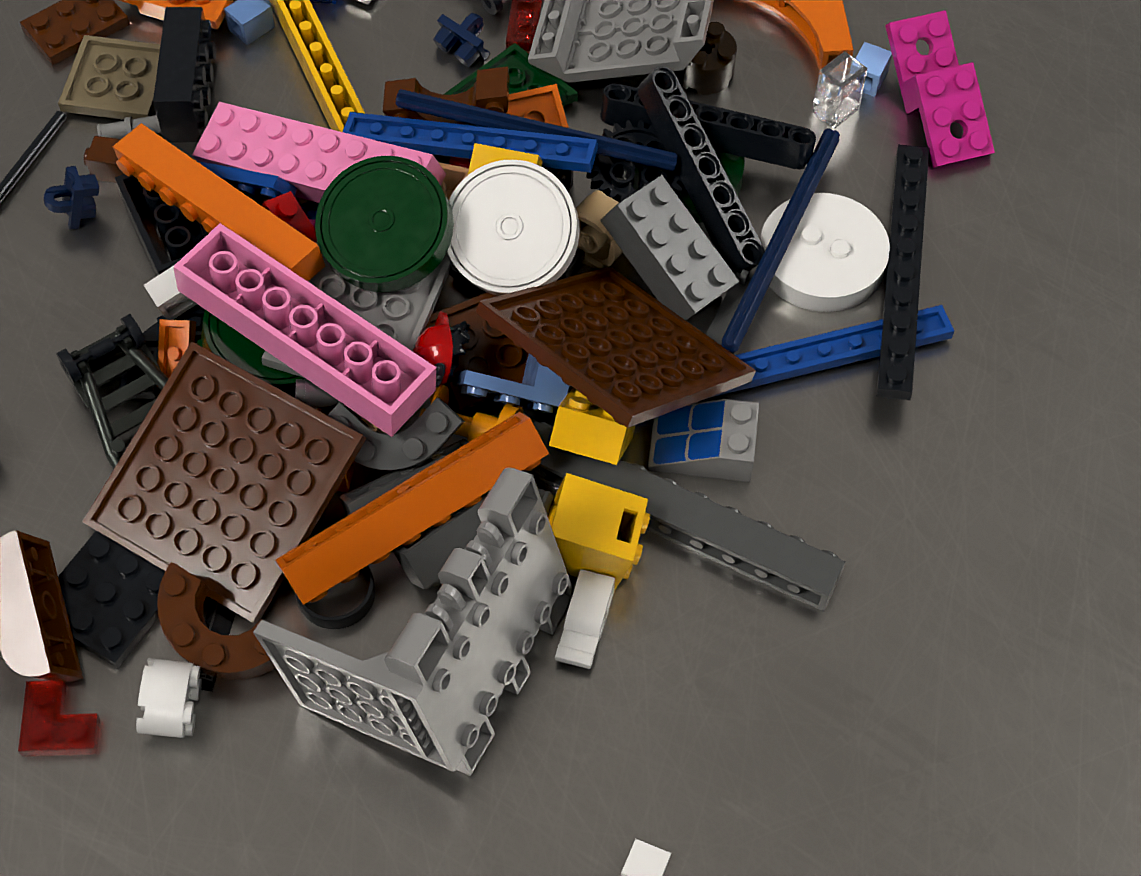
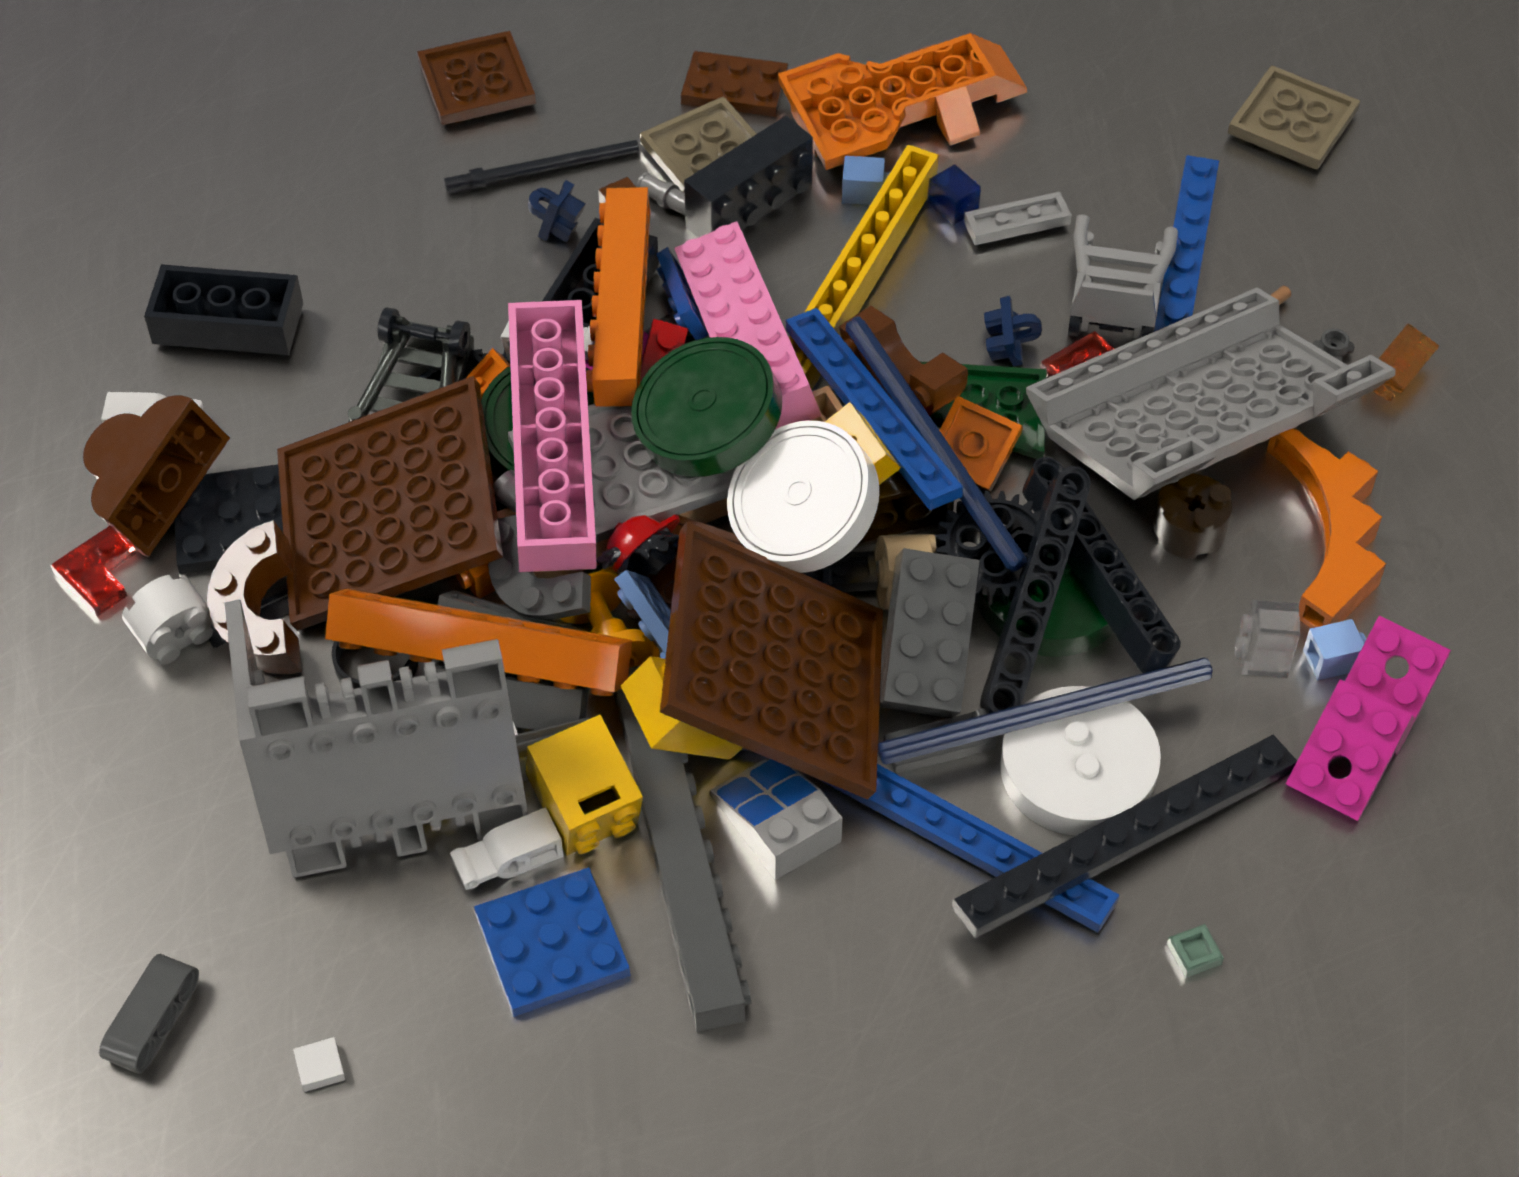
camera: 50 degrees right, 5 degrees down
none -> blue plate [474,867,631,1017]
none -> sand green tile [1167,924,1224,978]

